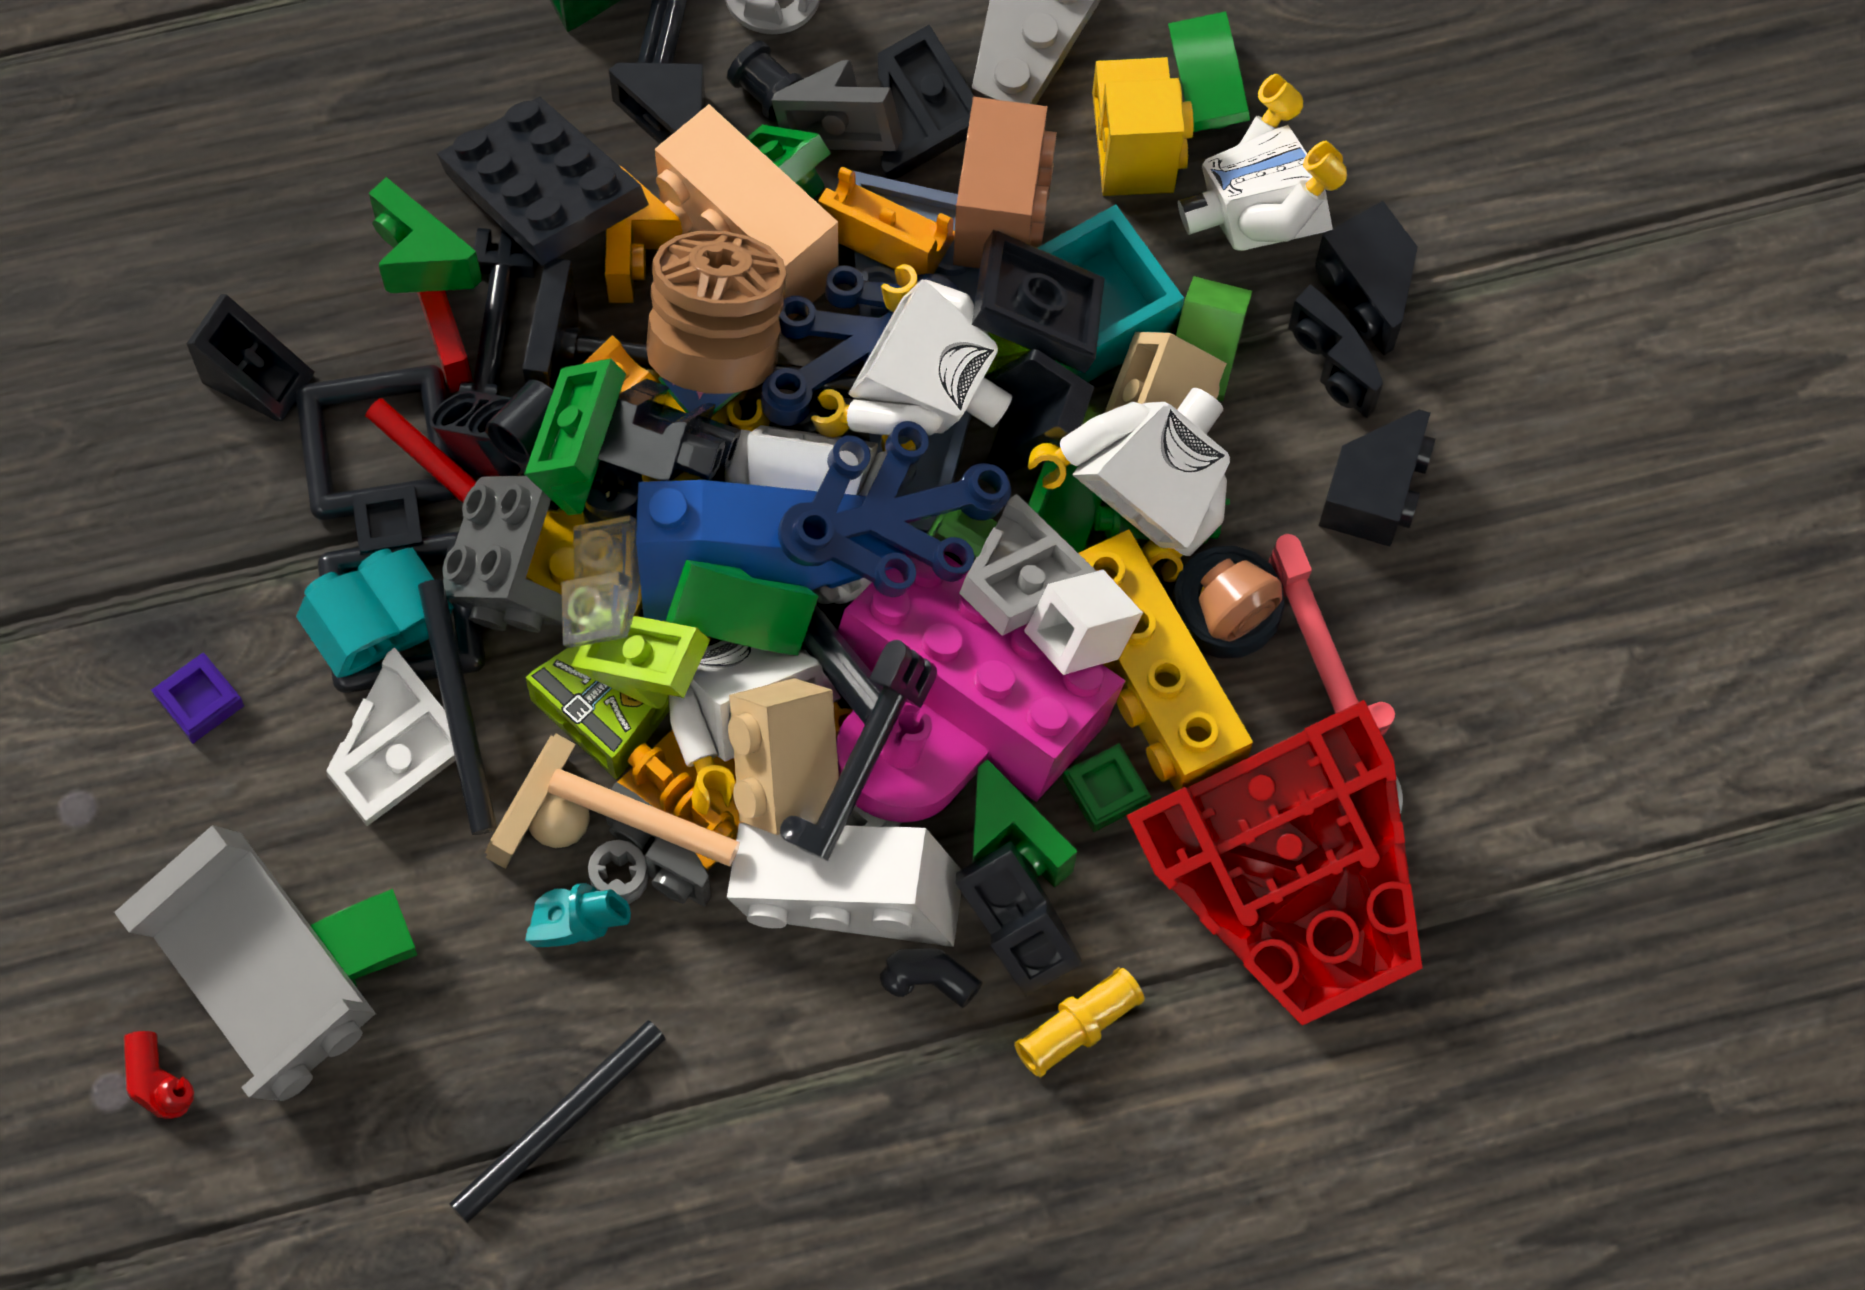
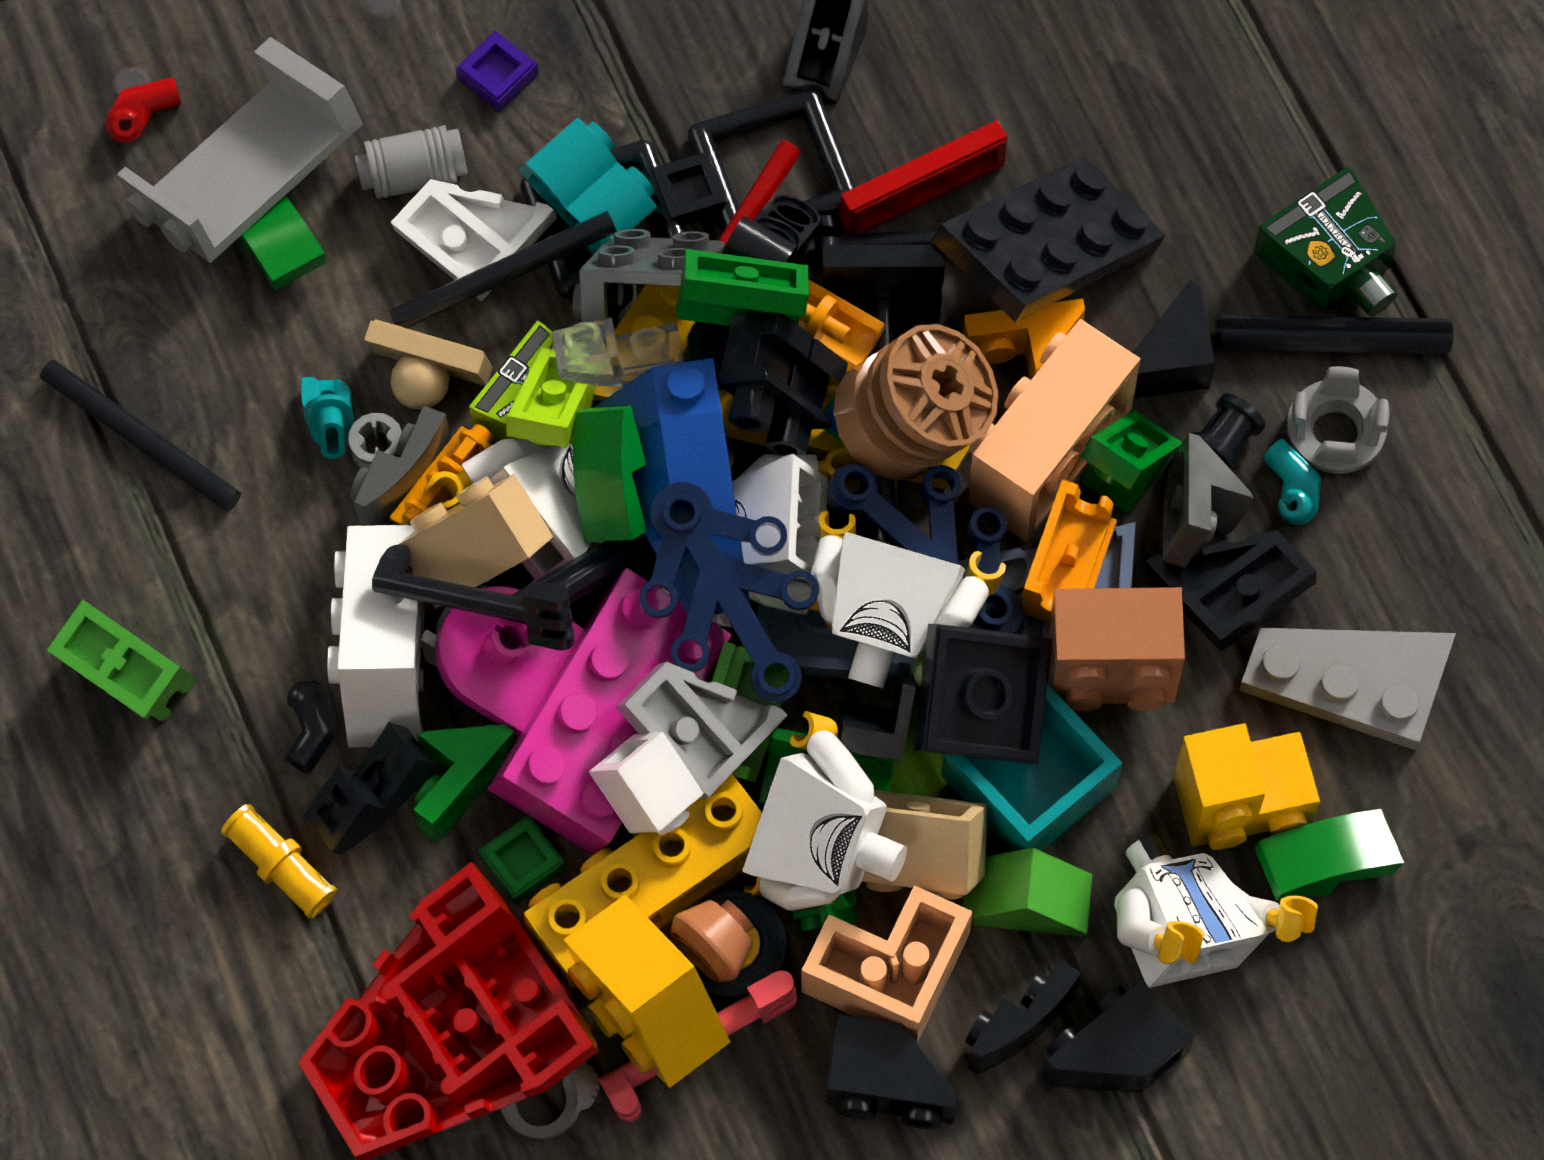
camera: 85 degrees right, 0 degrees up
green slope [368,177,482,293] -> none
light nougat bar [548,768,740,867] -> none
none -> bright green hinge [47,600,198,721]
none -> light grey head [355,125,468,200]
none -> yellow brick [563,894,731,1088]
none -> light nougat brick [801,885,973,1043]
none -> teal arm [1262,438,1322,525]

